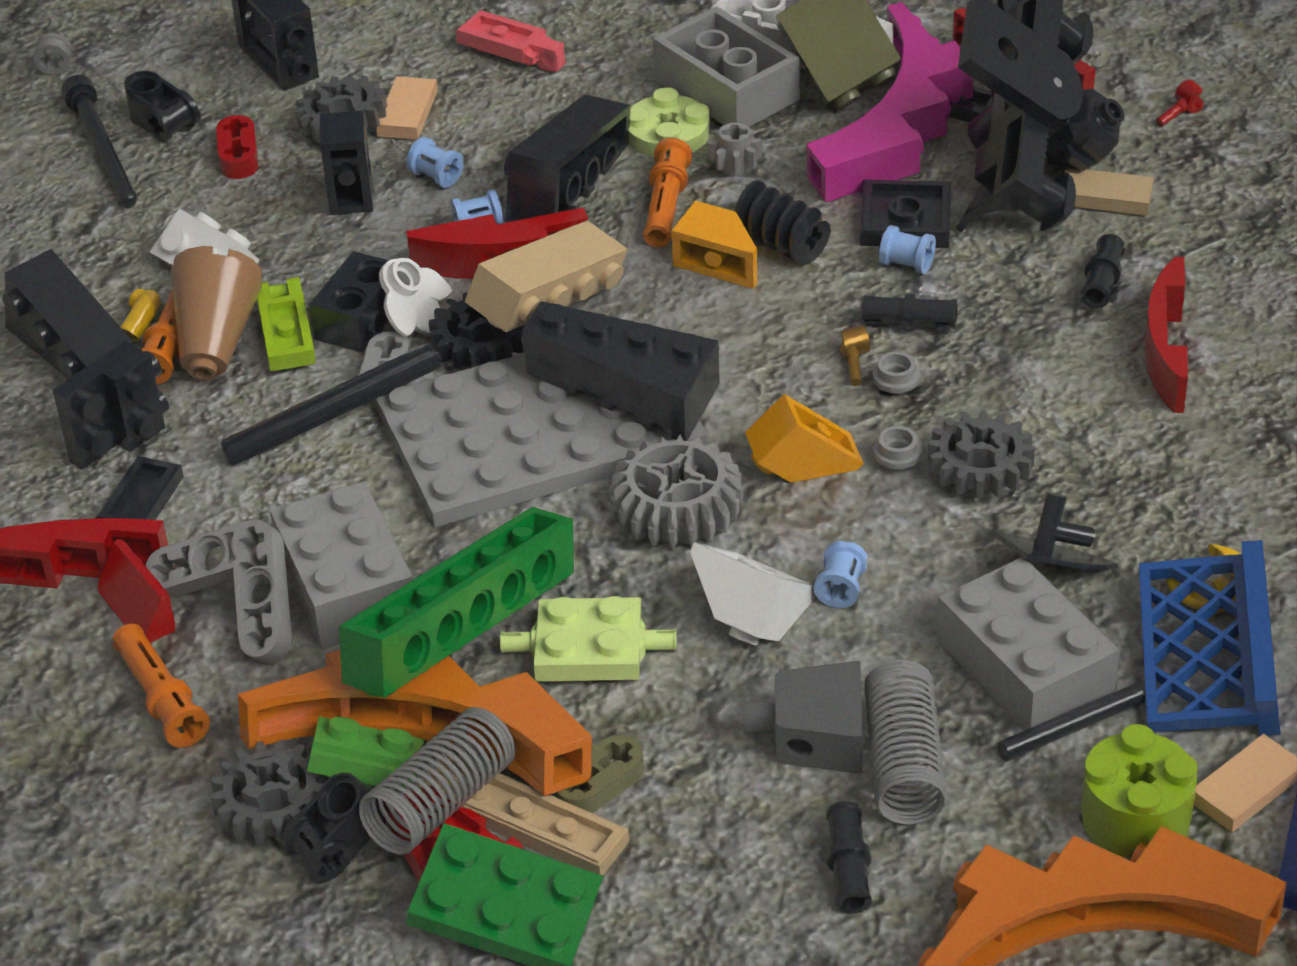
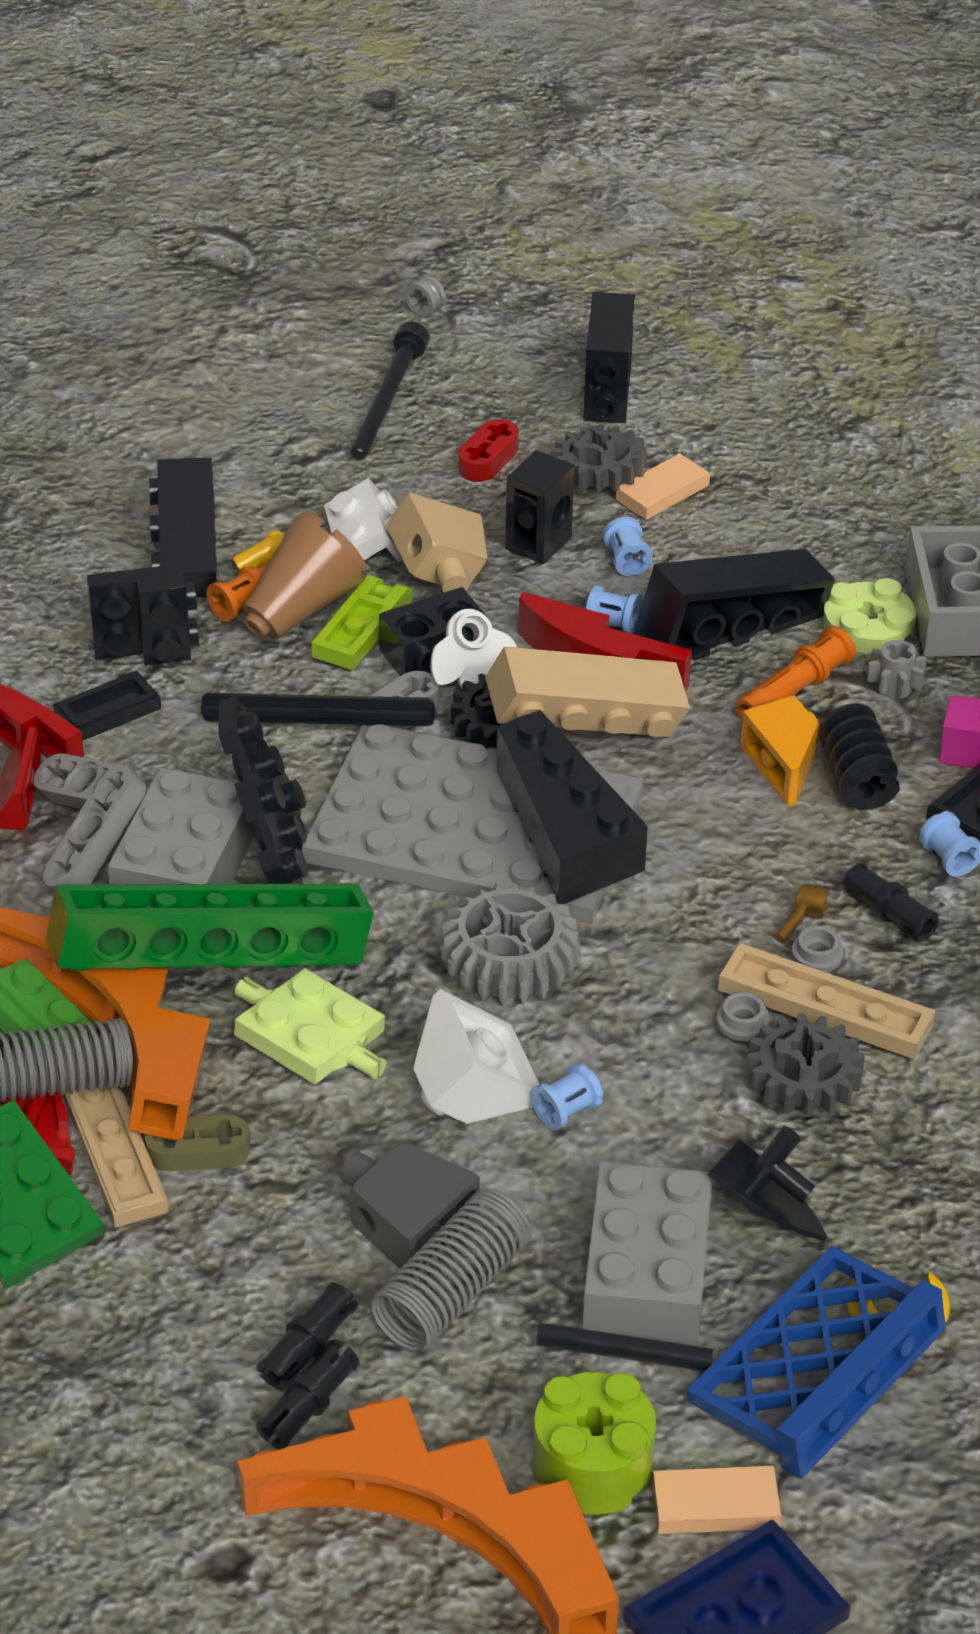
camera: 35 degrees right, 0 degrees up
black piece [124,71,200,143] -> none
coral hinge [455,10,566,72] -> none
light orange slope [745,394,864,483] -> none
none -> black plate [218,695,308,884]
none -> black pin [256,1339,360,1449]
none -> tan torso [386,492,487,593]
none -> tan plate [718,943,936,1059]

